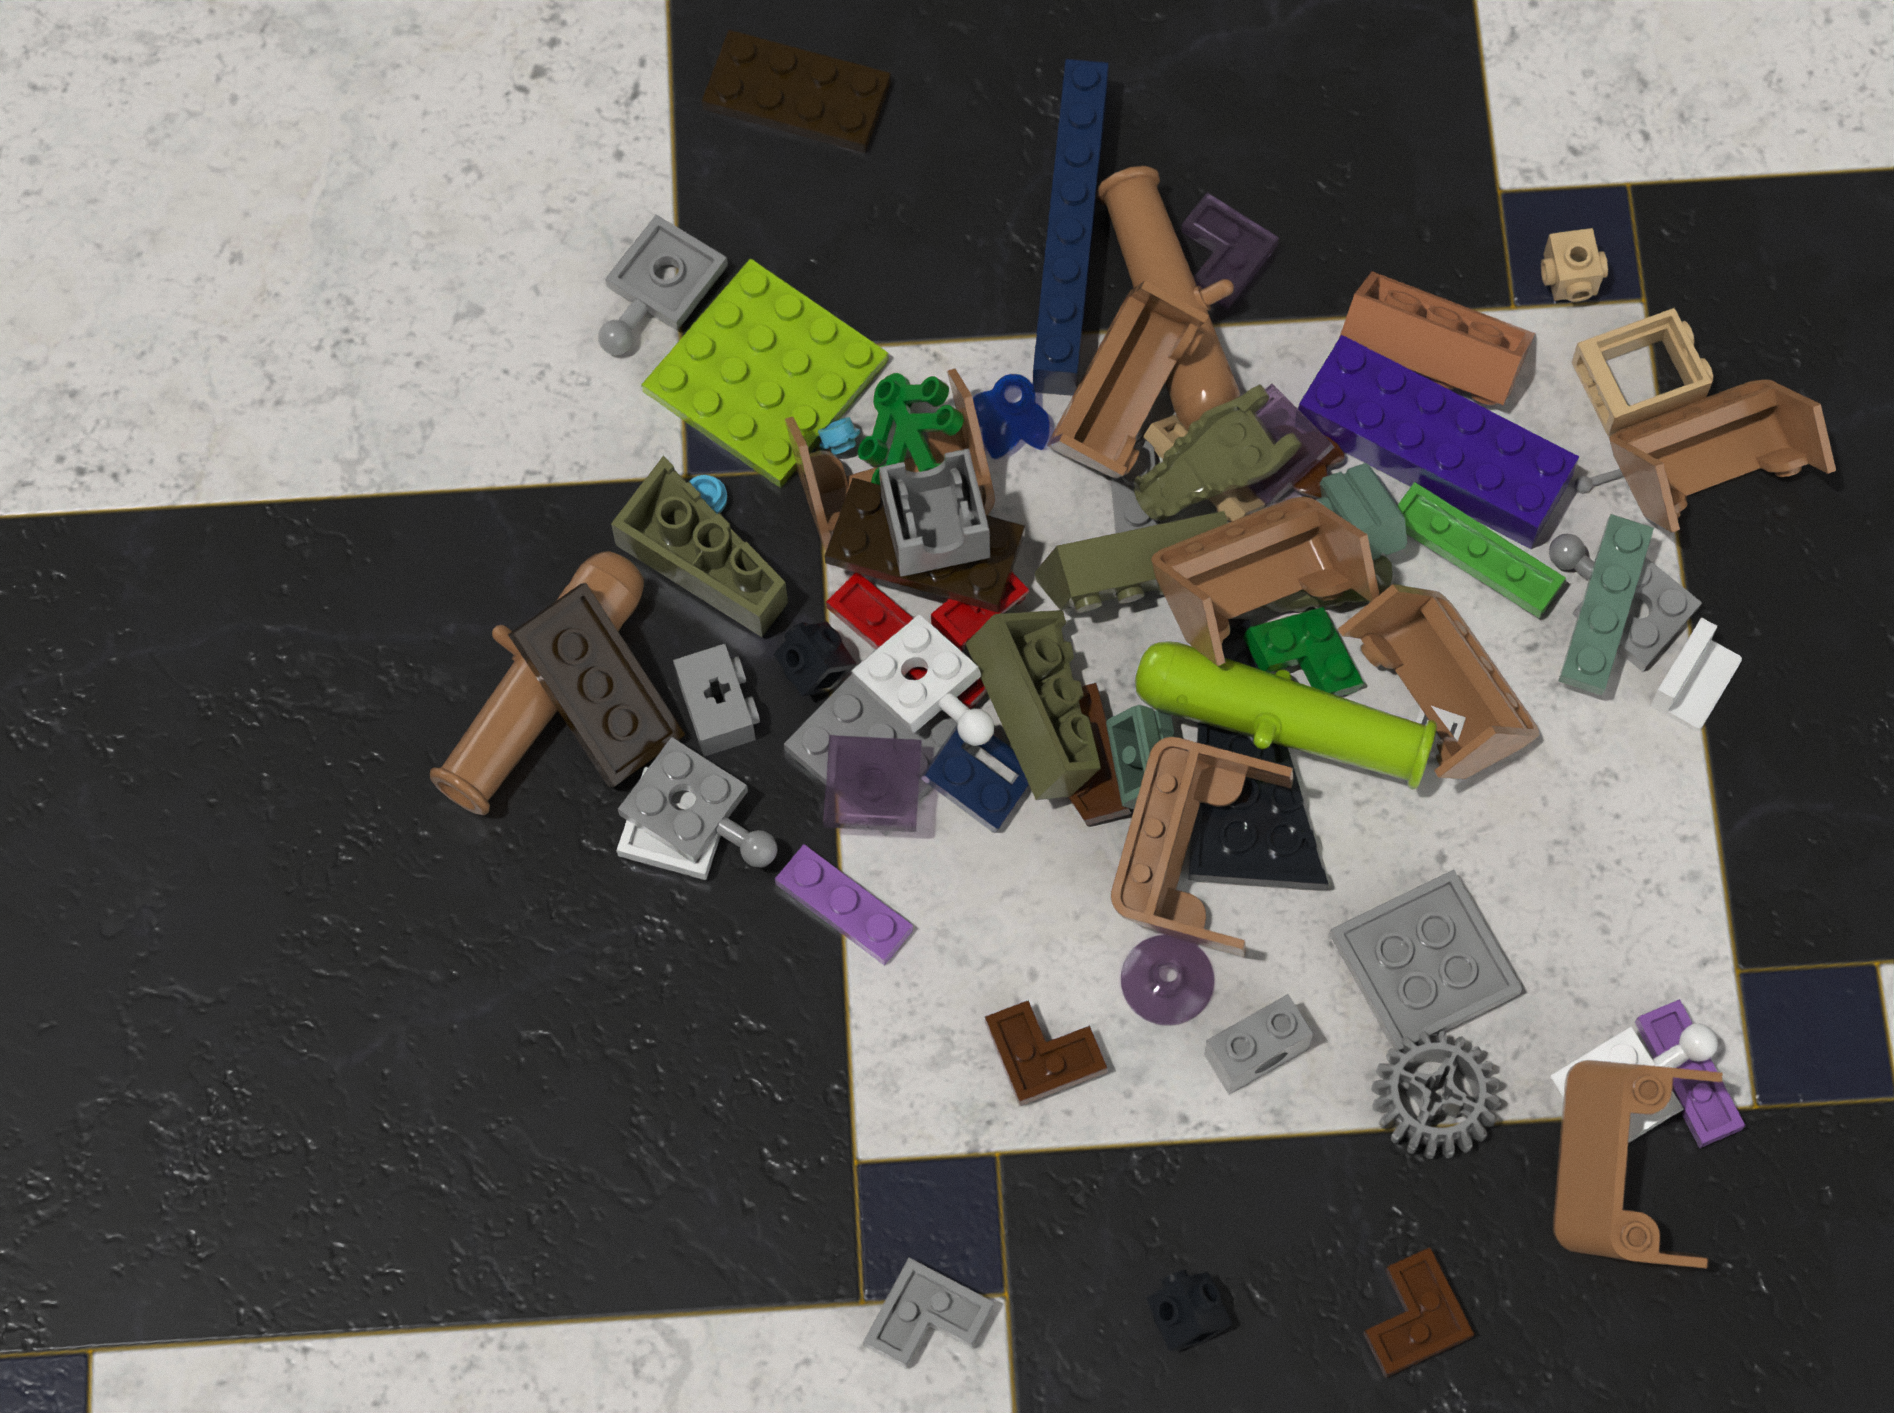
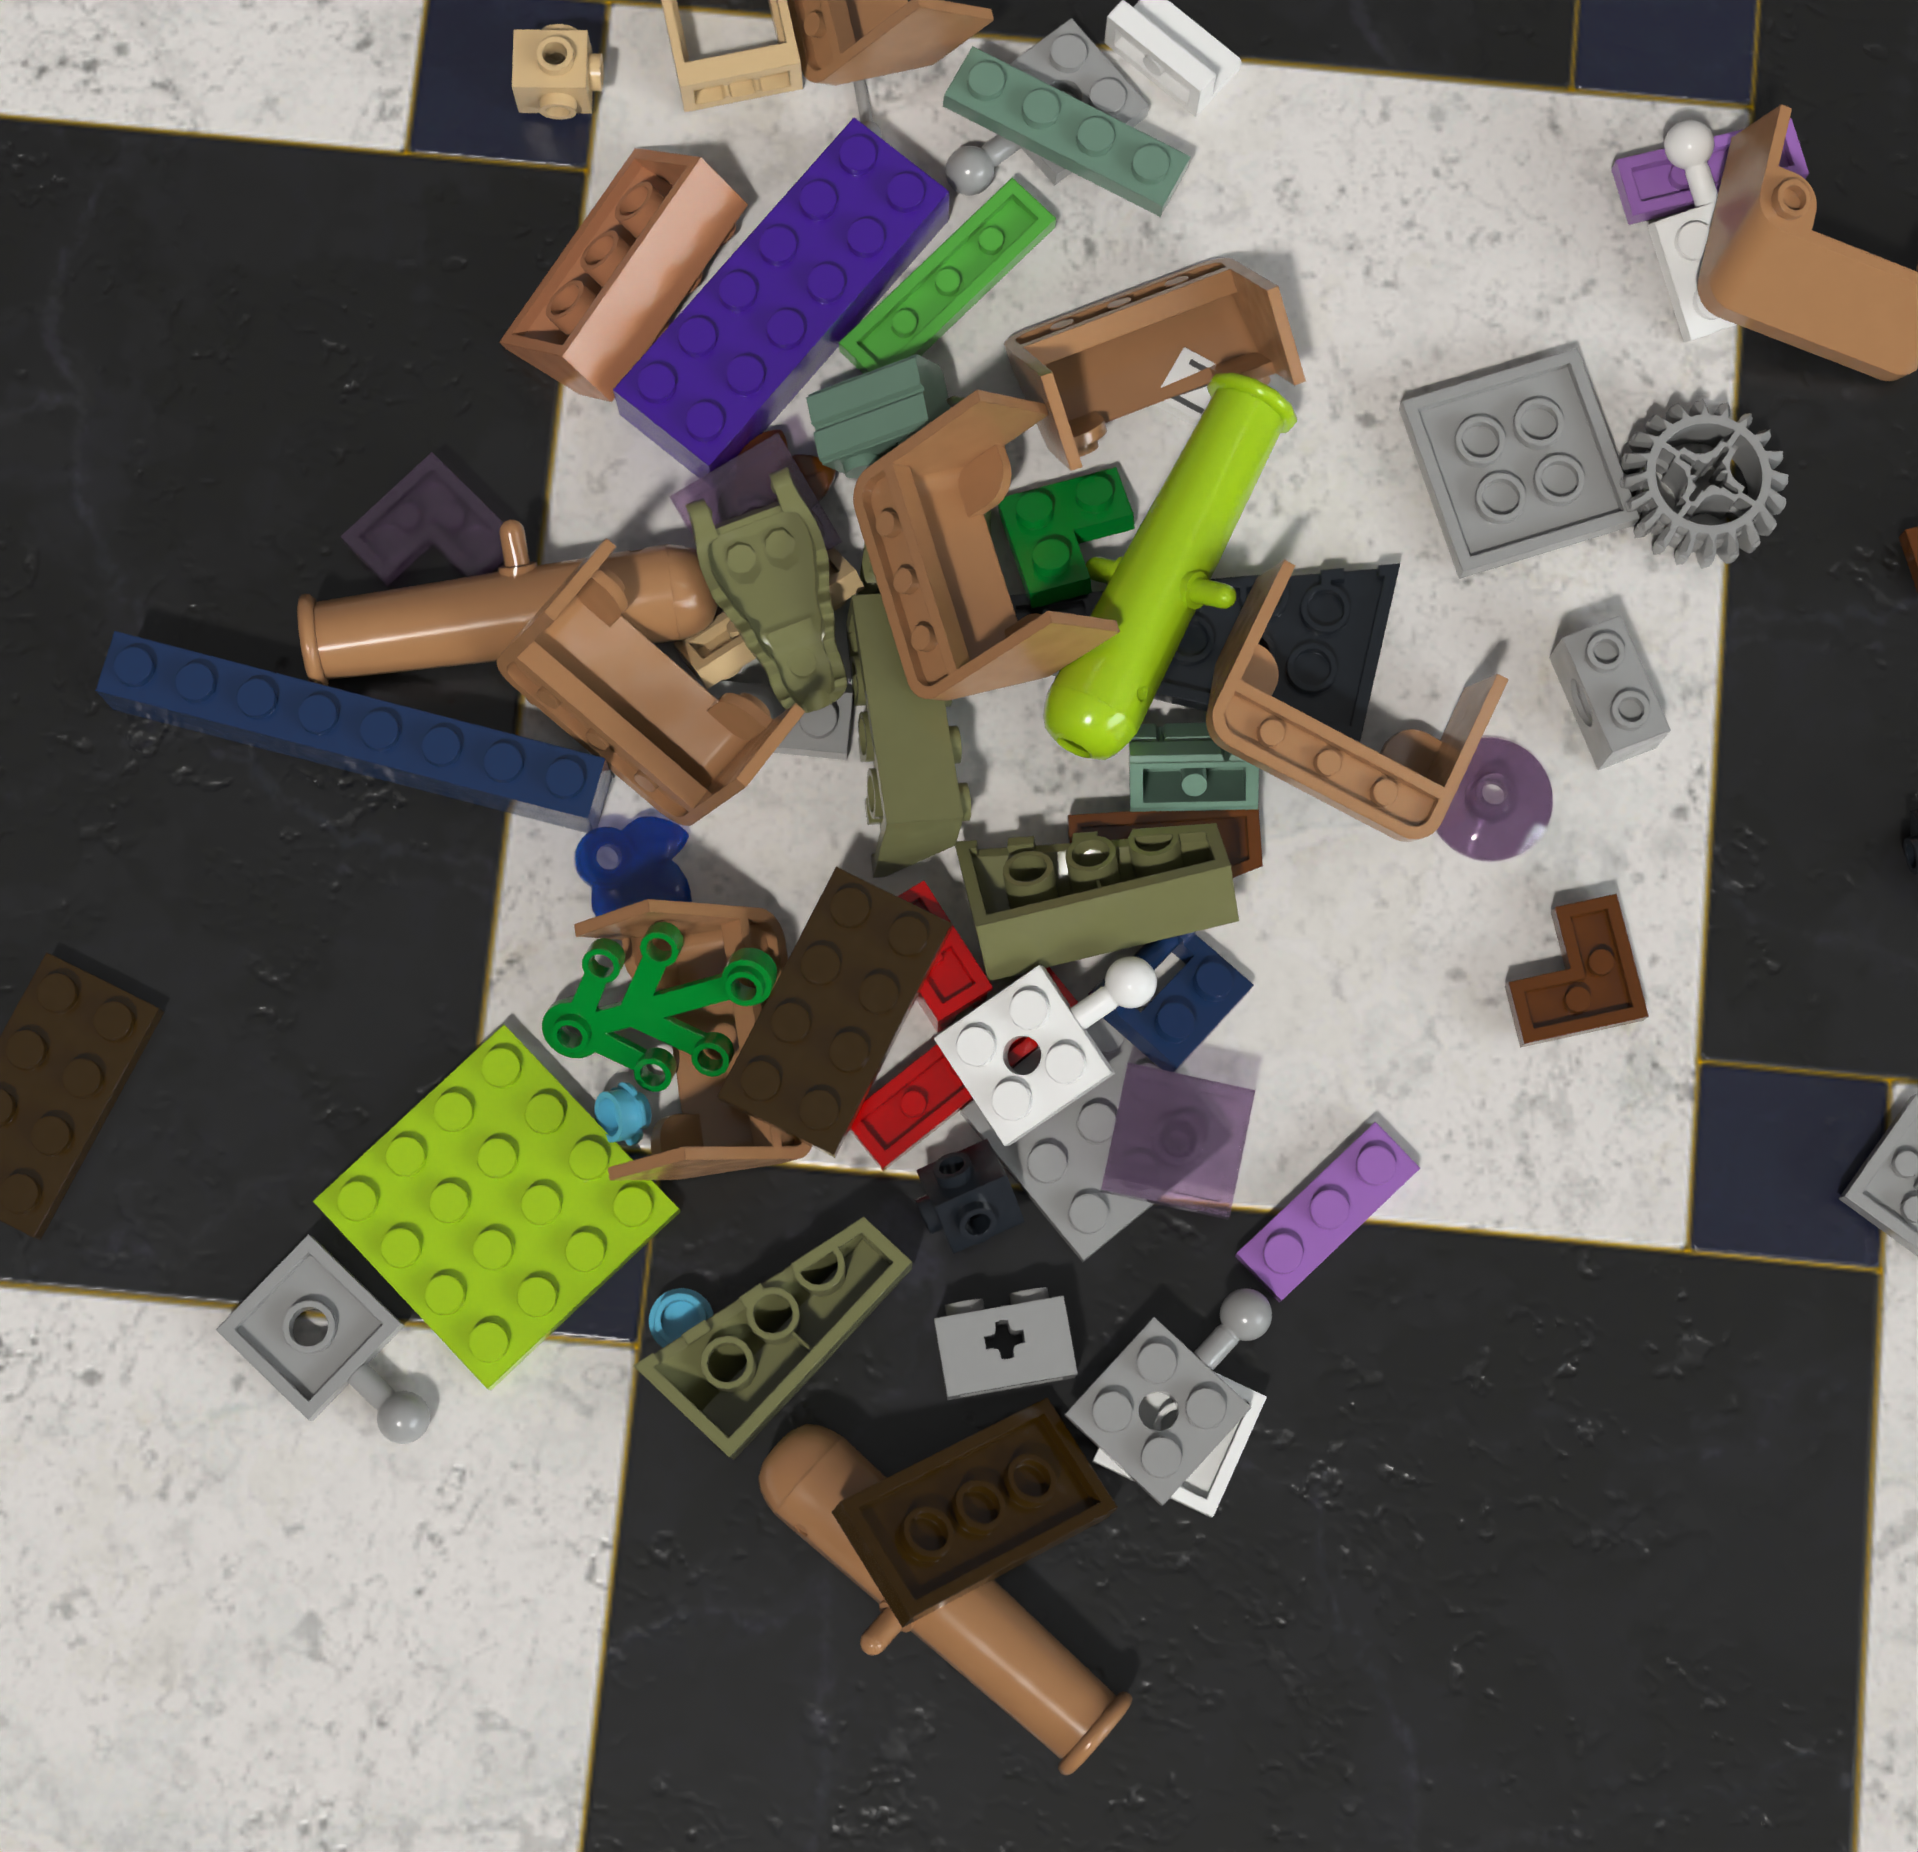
camera: 85 degrees left, 10 degrees up
light grey piece [879,448,990,576] -> none

